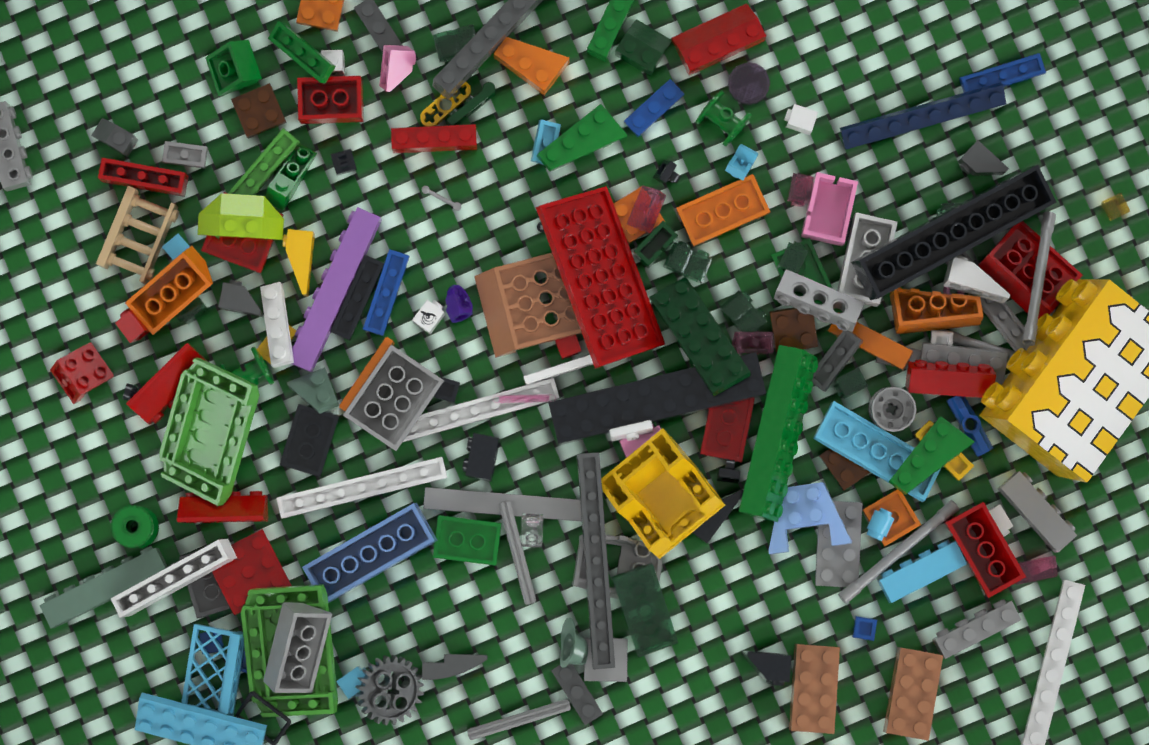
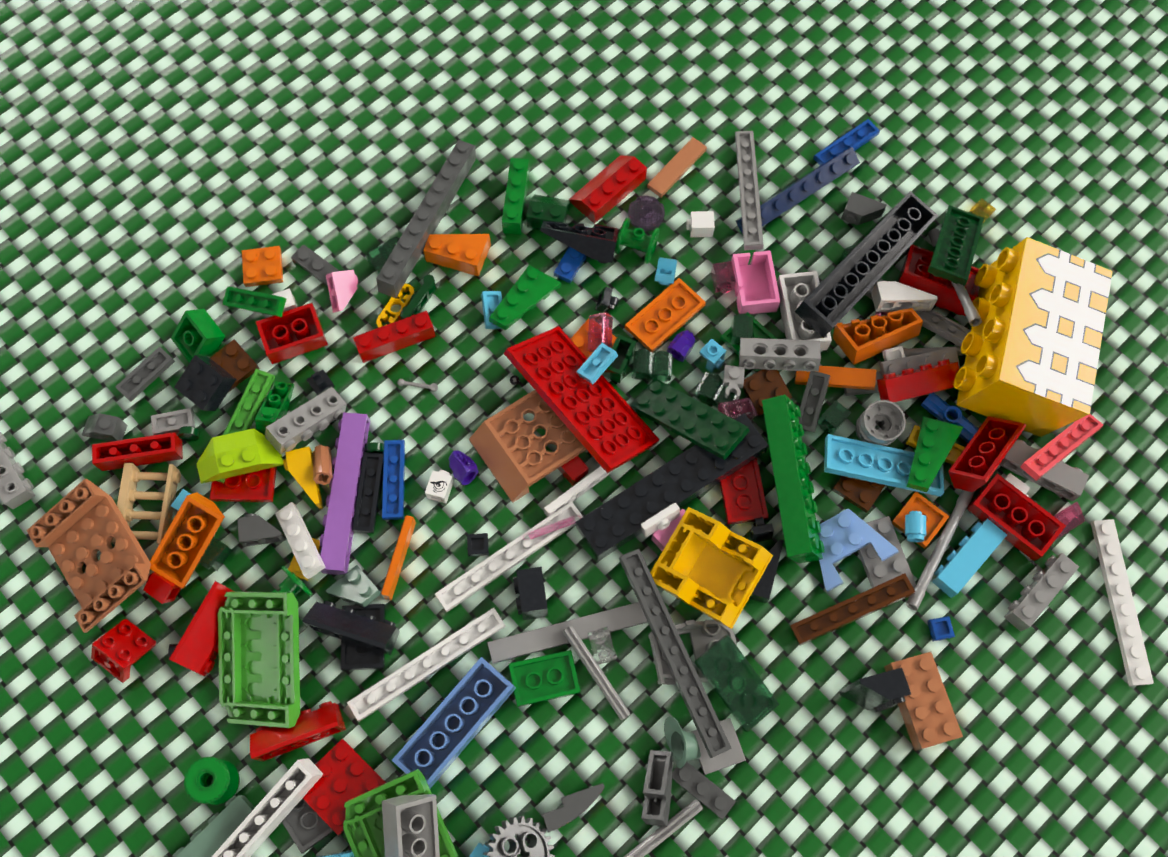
camera: 20 degrees left, 15 degrees down
light grey slope [343,345,444,451] -> none
nougat brick [883,647,943,741] -> none
none -> nougat slope [26,479,151,633]
none -> dark grey plate [115,347,175,402]
none -> black brick [174,355,237,411]
none -> dark green tile [178,426,200,441]
none -> light grey brick [265,387,347,454]
none -> black slope [302,600,400,656]
none -> nougat axle [312,445,333,485]
none -> dark green tile [364,442,384,454]
none -> black wedge [541,221,618,264]
none -> medium azure plate [576,343,618,385]
none -> dark grey slope [641,750,672,827]
none -> nougat tile [647,137,707,198]
none -> dark purple rock [667,330,695,362]
none -> medium azure bracket [699,339,727,373]
none -> light grey plate [723,365,745,400]
none -> light grey tile [735,131,764,250]
none -> reddish brown plate [790,573,915,646]
none -> dark green plate [927,205,984,286]
none -> red slope [948,416,1026,492]
none -> coral plate [1020,414,1103,481]

